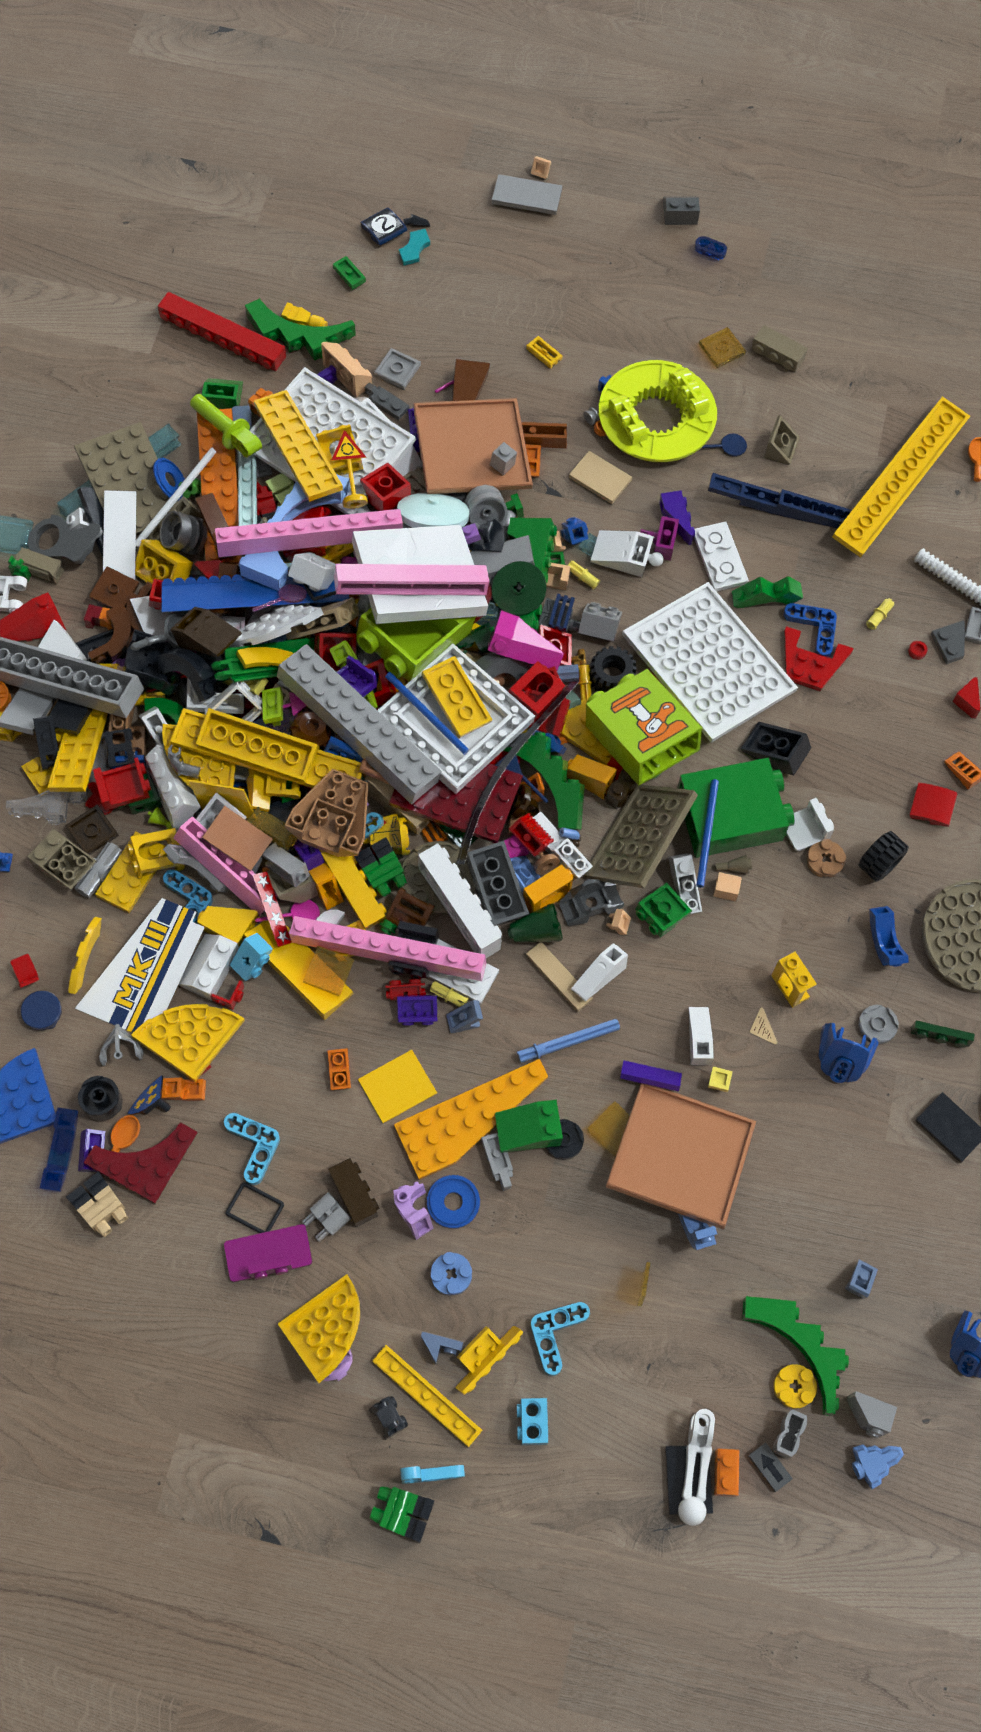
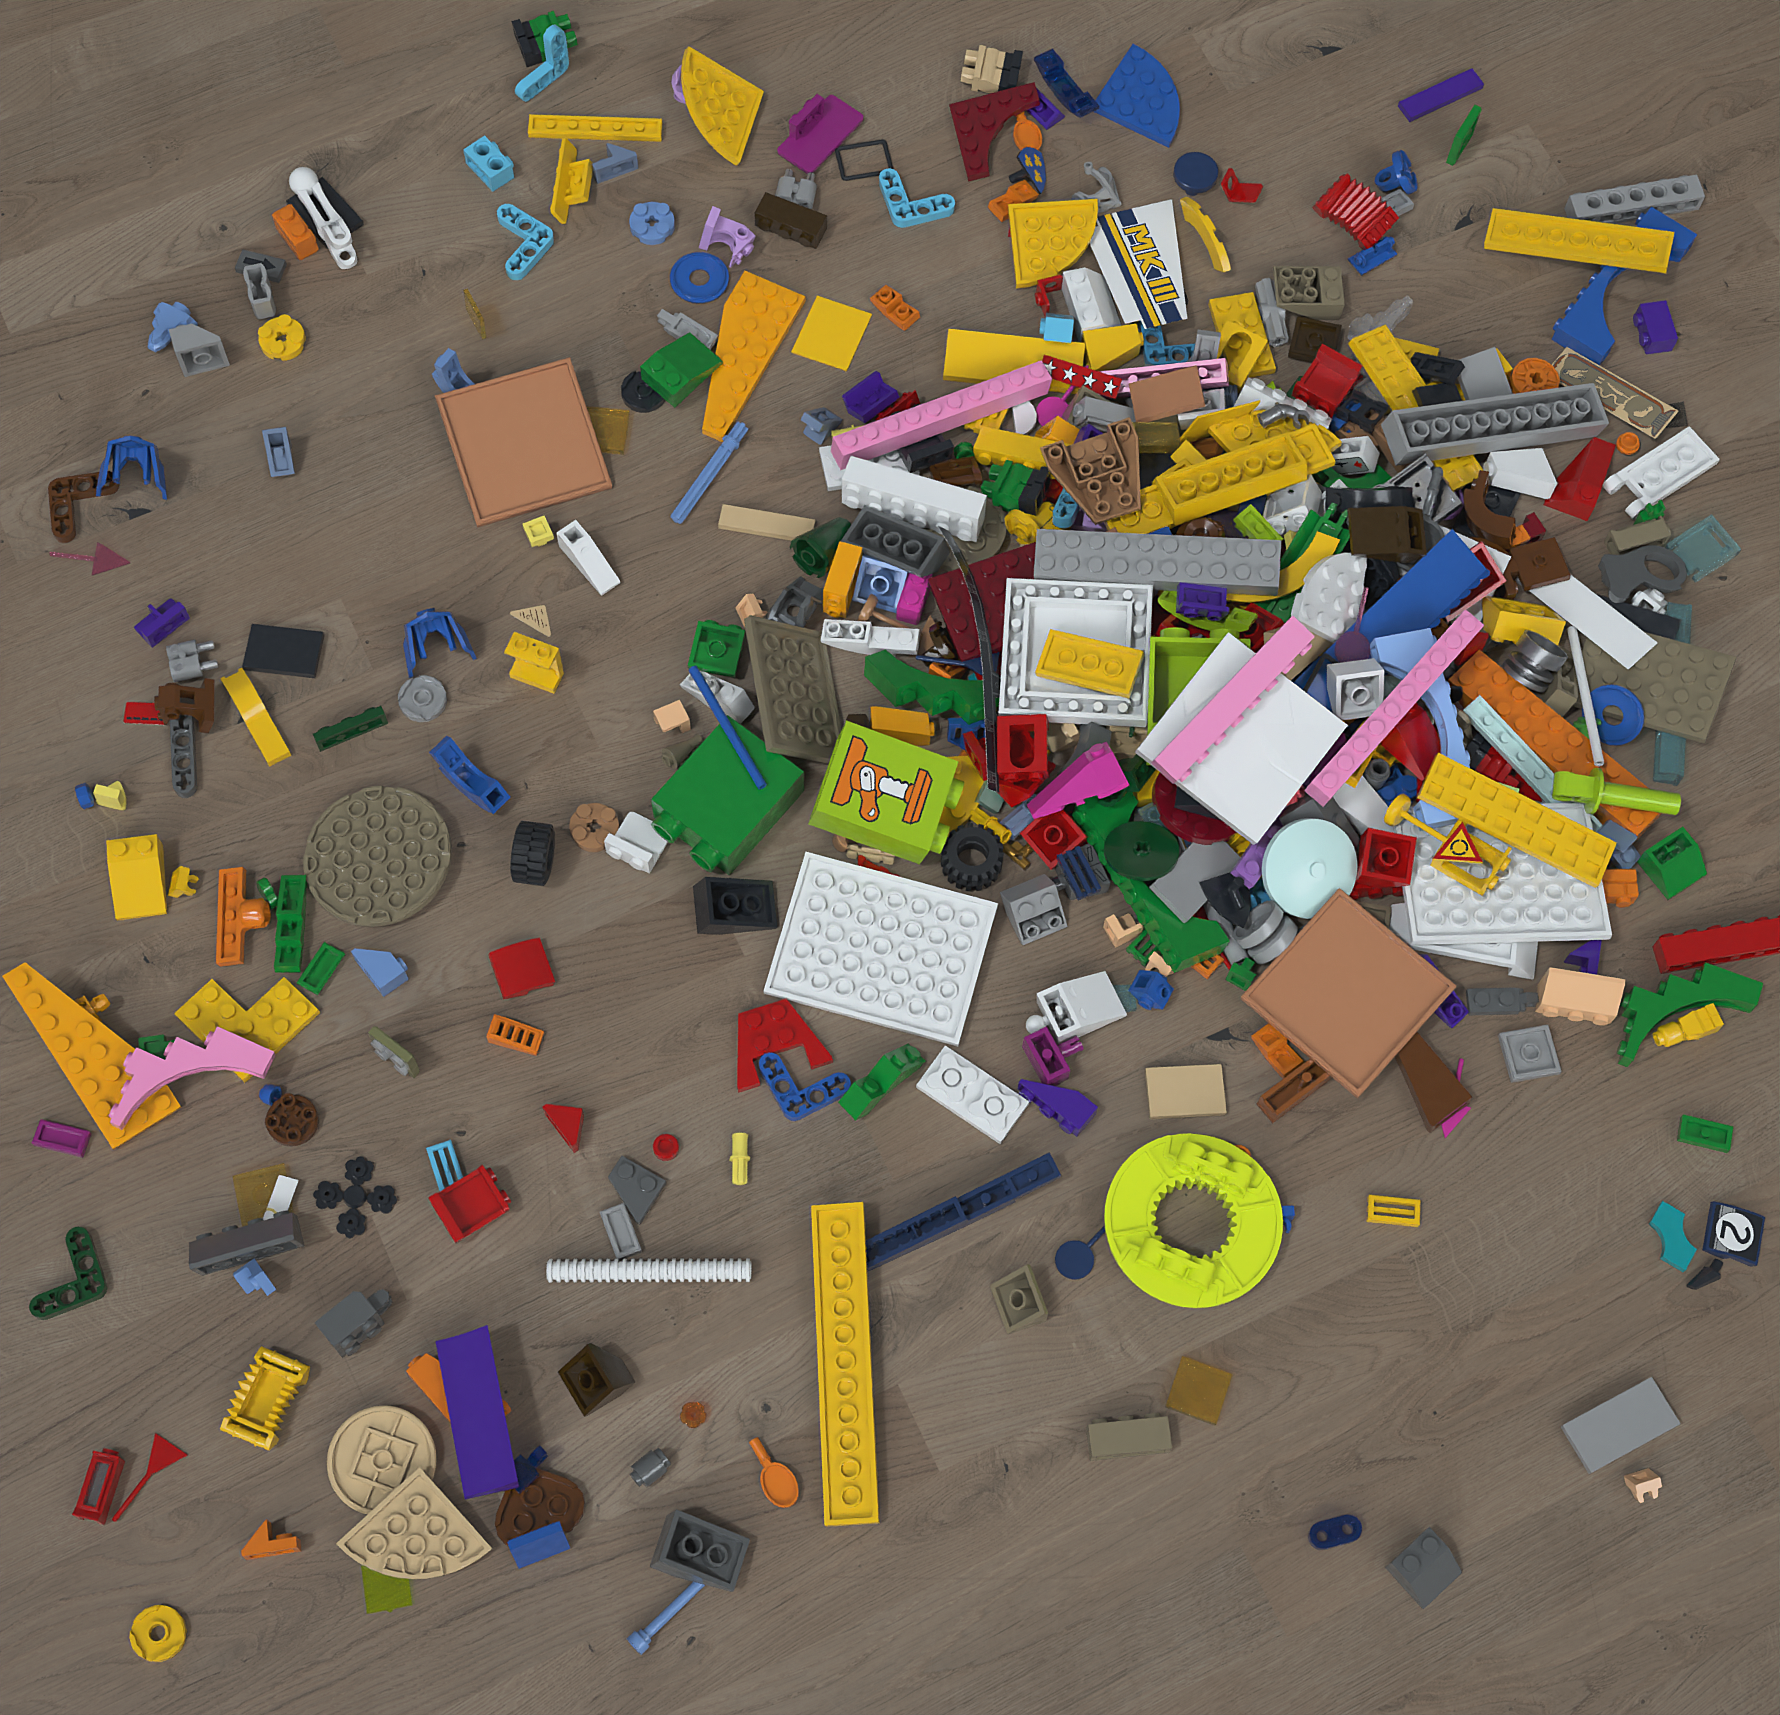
camera: 140 degrees right, 0 degrees up
black brick [78,1075,123,1121] -> none
reddish brown beam [195,493,232,560] -> none
clear yellow tile [303,946,354,997] -> none
black piece [369,1396,408,1440] -> none
blue piece [385,672,469,755] -> none
light grey brick [490,442,517,475] -> none
red brick [509,813,554,857] -> none
medium blue arm [559,827,581,847] -> none
light yellow axle [567,561,600,590] -> none
white slope [571,943,628,1002] -> none
light grey bush [584,407,600,425] -> none
dark purple tile [620,1060,682,1091] -> none
green arch [742,1296,849,1416] -> none

